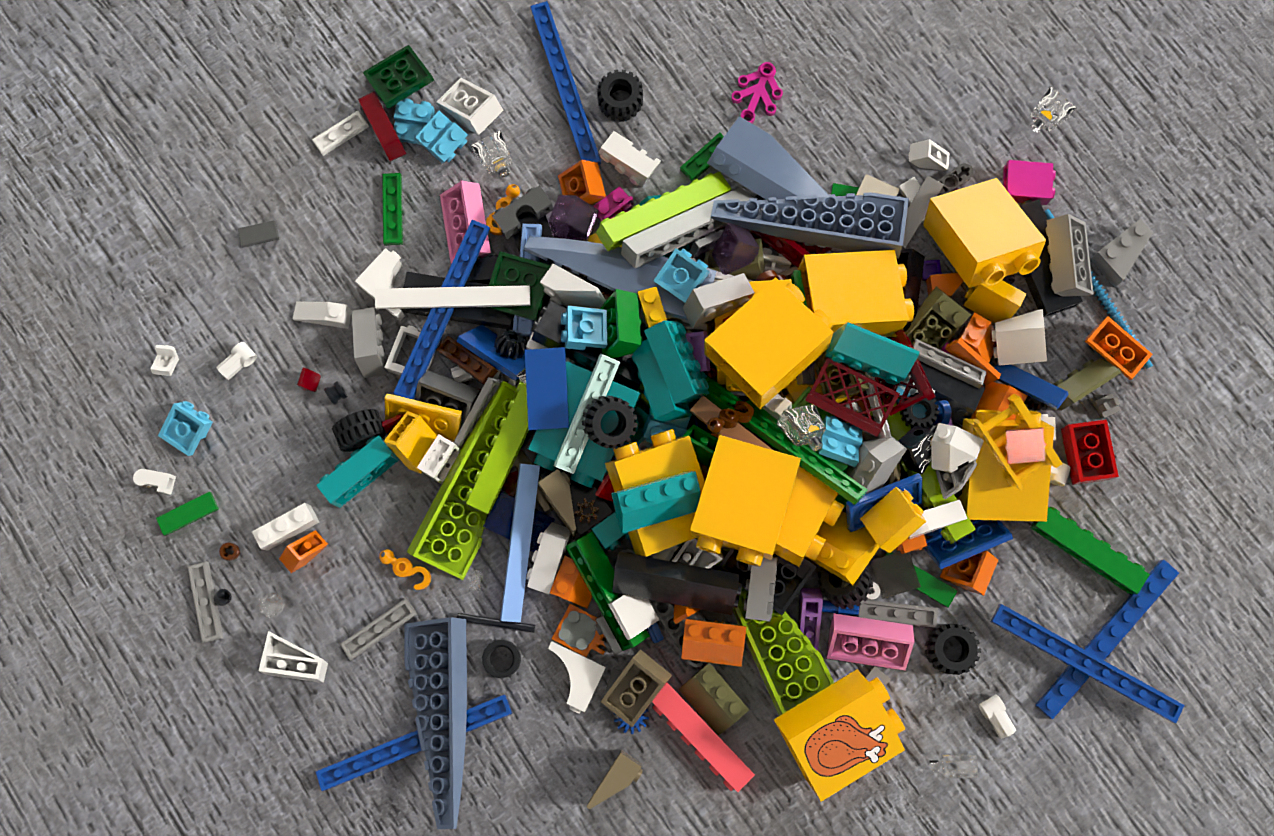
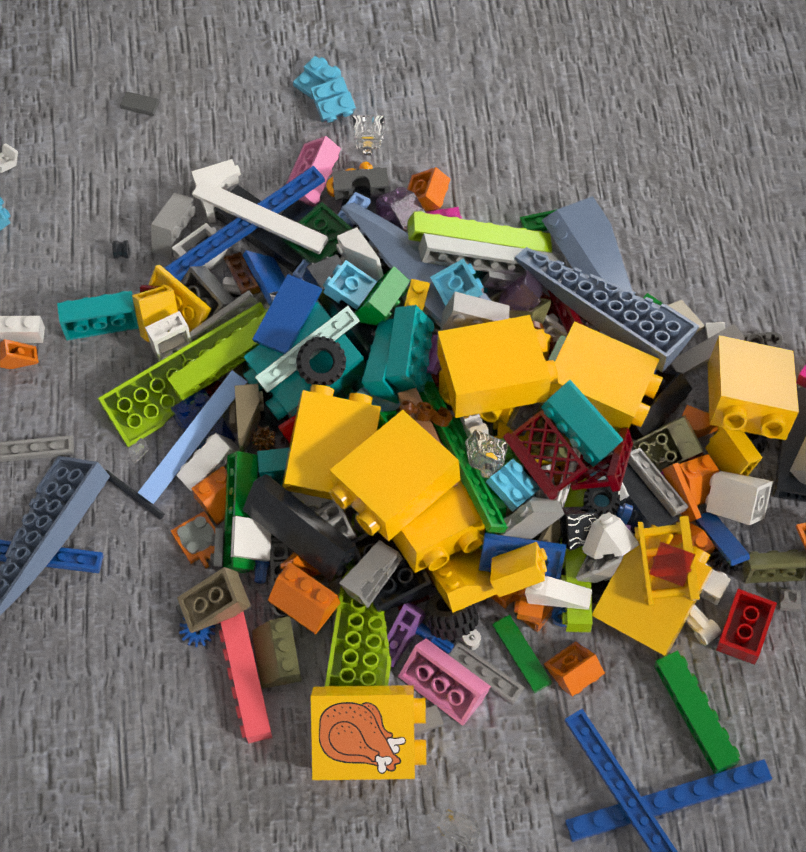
camera: 30 degrees right, 15 degrees down
white piece [216,342,257,380] -> none
white slope [293,301,352,329] -> none
dark red slope [297,367,321,392] -> none
white tile [312,111,369,156] -> none
black tyre [332,409,386,452] -> none
dark red beam [358,91,406,162] -> none
dark green plate [363,45,435,109] -> none
light orange piece [379,549,431,590] -> none
green tile [382,173,403,246] -> none
white slope [437,78,503,135] -> none
black tyre [482,640,521,678] -> none
black gear [494,329,528,360] -> none
blue plate [530,1,601,165] -> none
white arch [548,641,606,714] -> none
dark tan slope [586,750,643,809] -> none
black tyre [597,69,643,122] -> none
white wedge [598,131,661,187] -> none
teal slope [611,471,701,533] -> none
dark pink plant [731,62,783,124] -> none
clear smoke tile [870,552,921,599] -> none
white slope [908,139,949,171] -> none
dark purple tile [922,260,942,281] -> none
blue tile [924,520,1013,569] -> none
black tyre [925,624,981,675] -> none
white piece [978,694,1016,739] -> none

